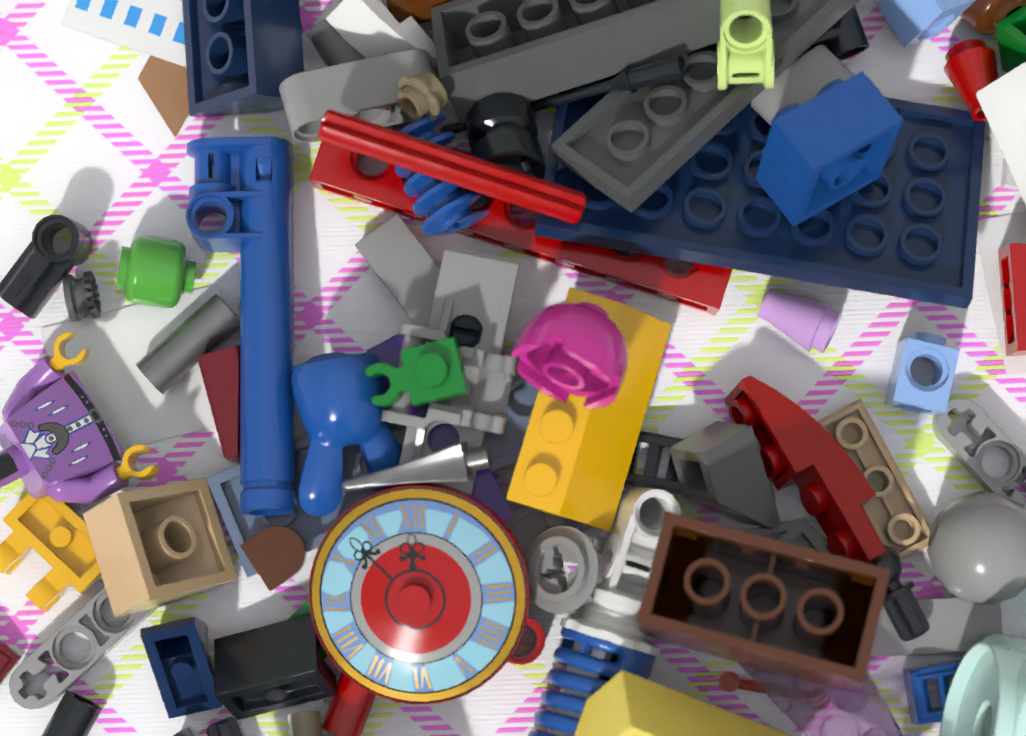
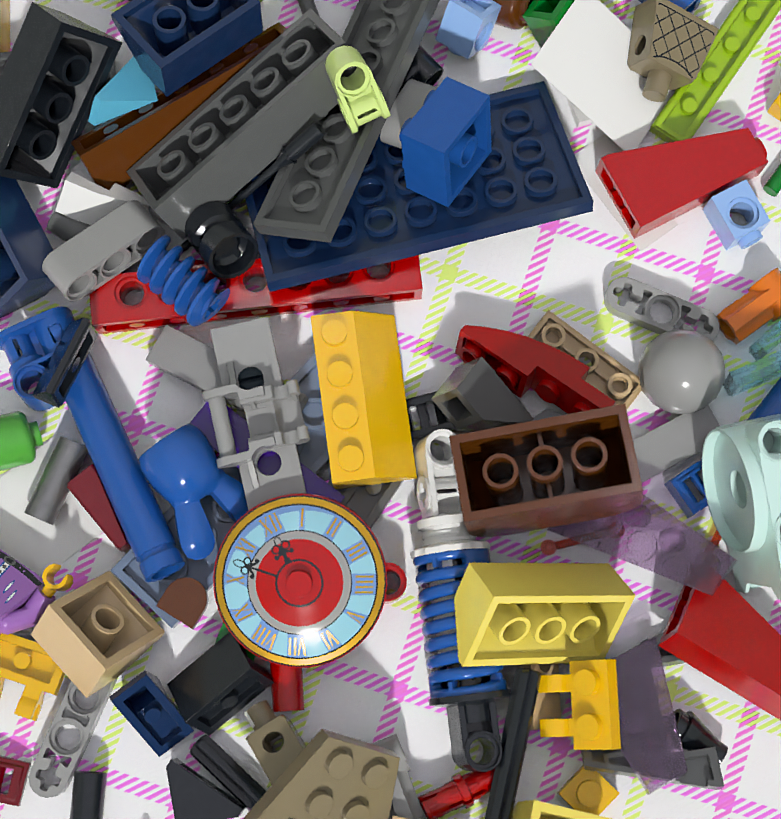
camera: 30 degrees left, 5 degrees down
red axle [318,109,586,224] -> none
flat silver piece [341,442,492,492] -> none
green plate [365,337,470,407] -> none
dark tan plate [397,69,448,121] -> none
dark pink cylinder [511,302,628,408] -> none
light grey gear [525,526,604,614] -> none
lavender cone [757,288,842,353] -> none
black axle [869,545,929,642] -> none
light blue brick [884,332,960,416] -> none
red cone [944,39,998,122] -> none
none -> black slope [32,317,97,408]

